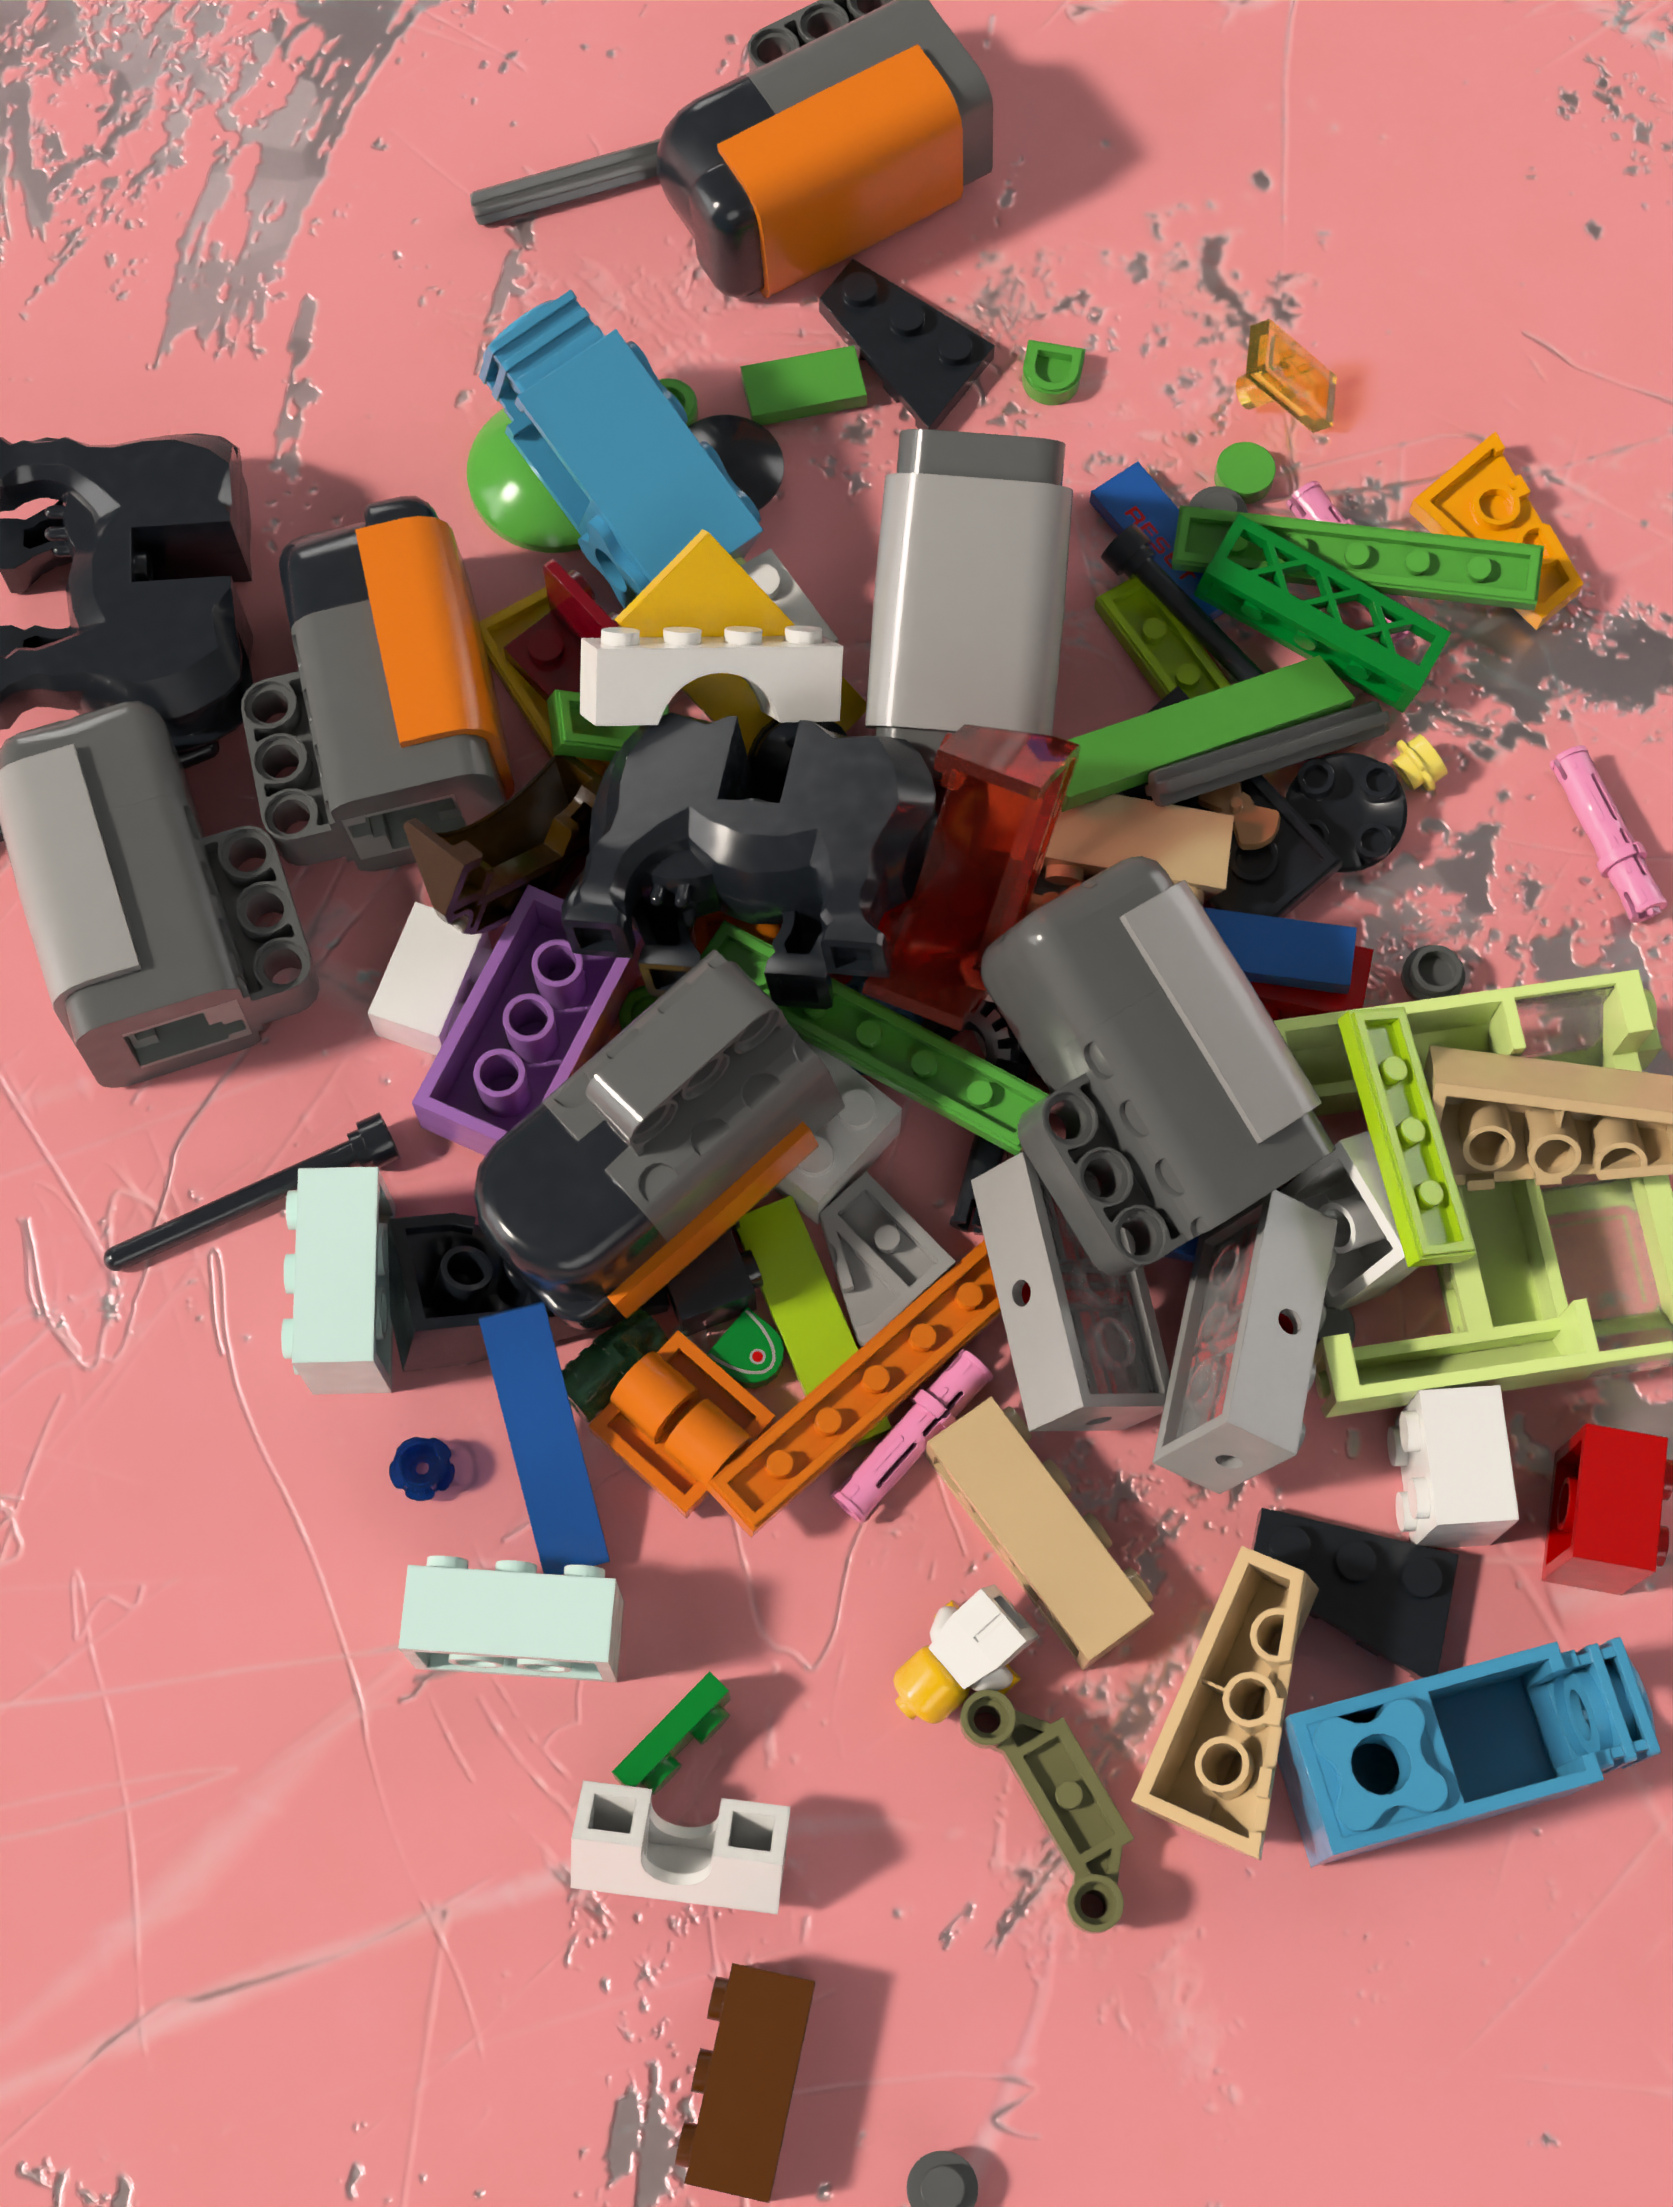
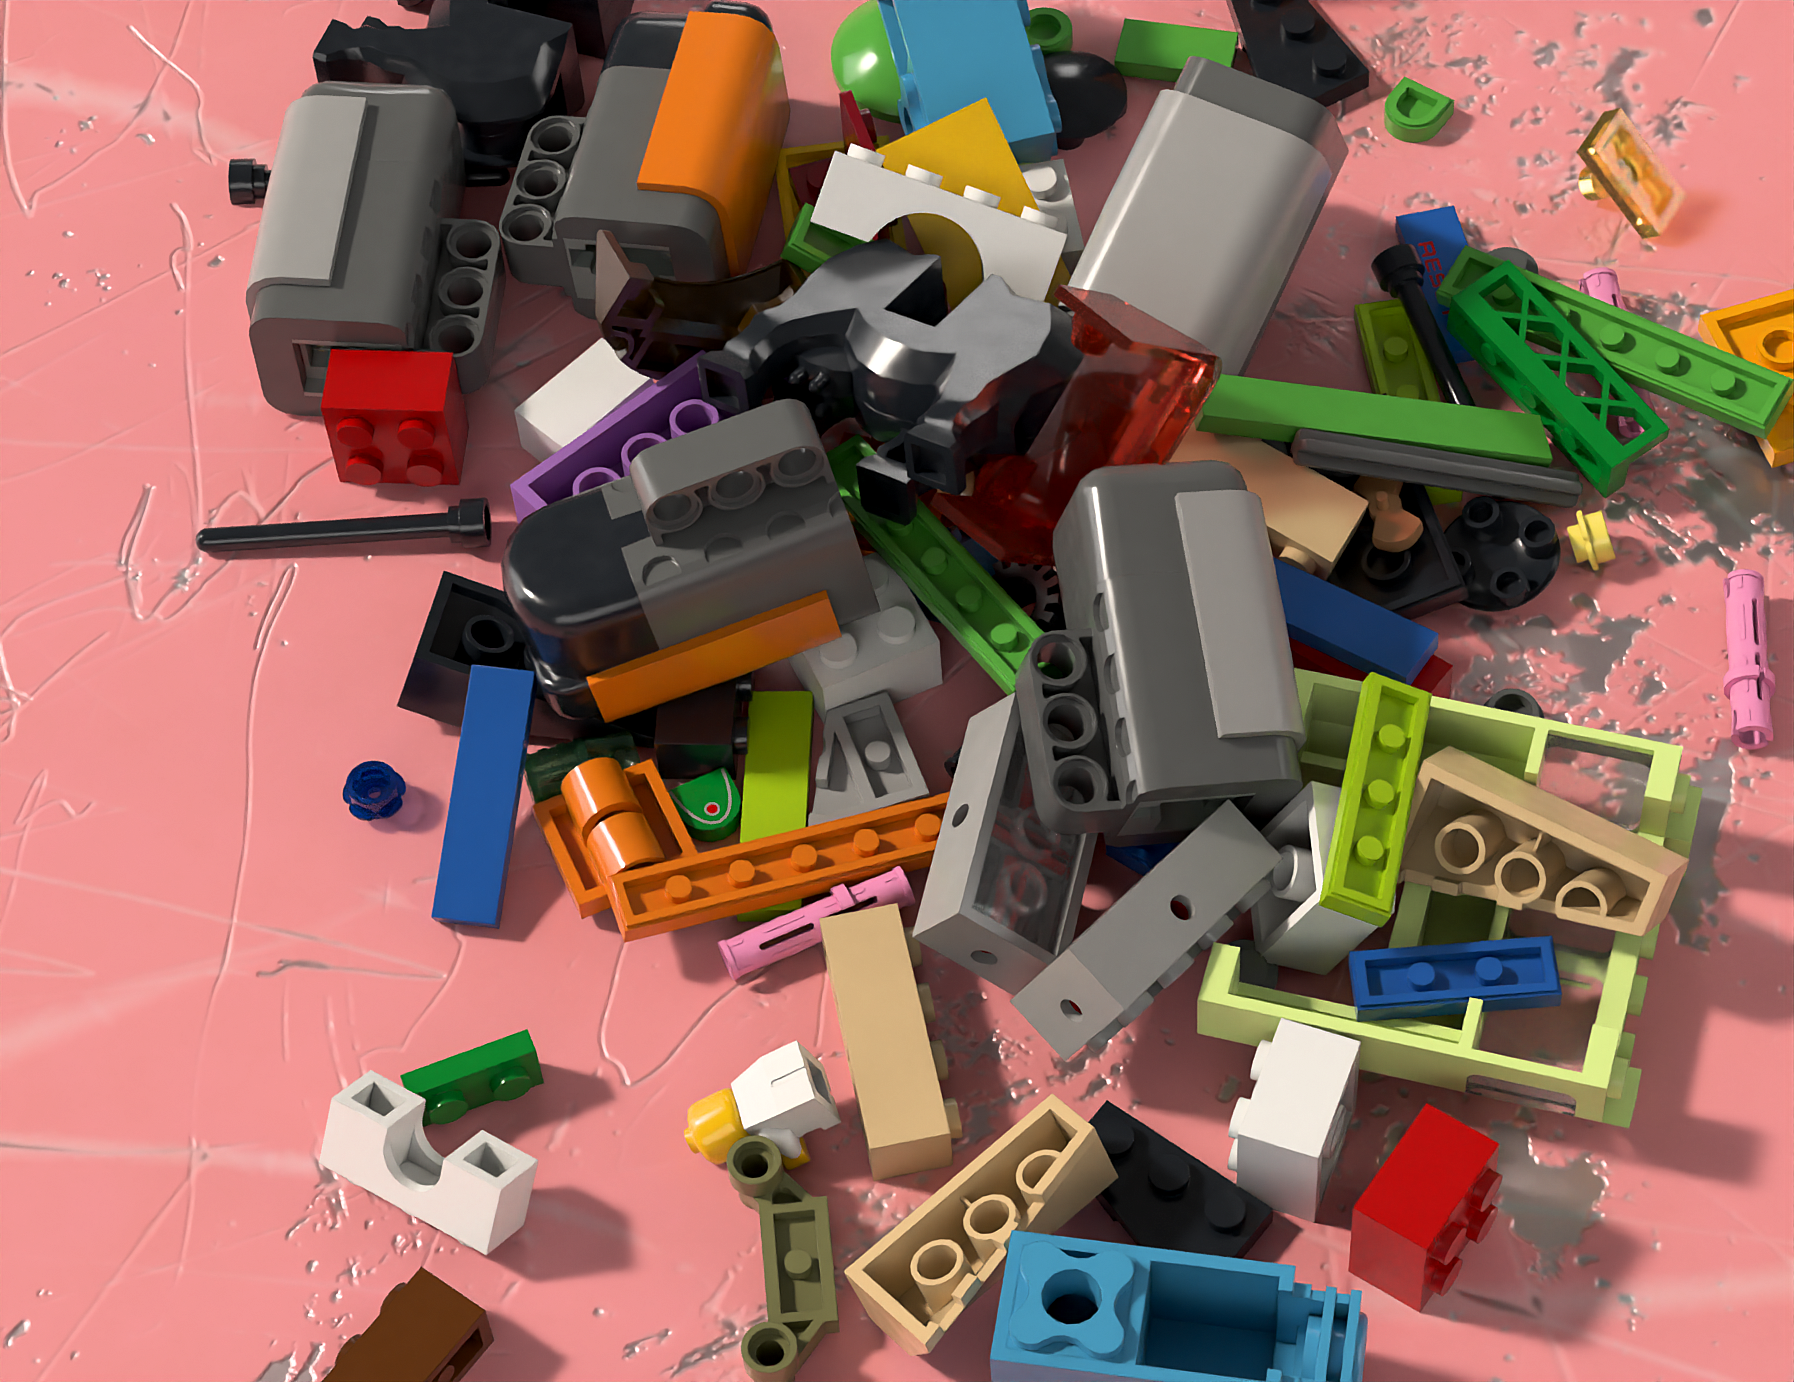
camera: 30 degrees right, 15 degrees down
light aqua brick [281,1167,396,1395] -> none
light aqua brick [398,1556,624,1683] -> none
bright green tile [1214,442,1276,504] -> none
none -> red brick [320,349,469,487]
none -> blue tile [1348,936,1562,1022]

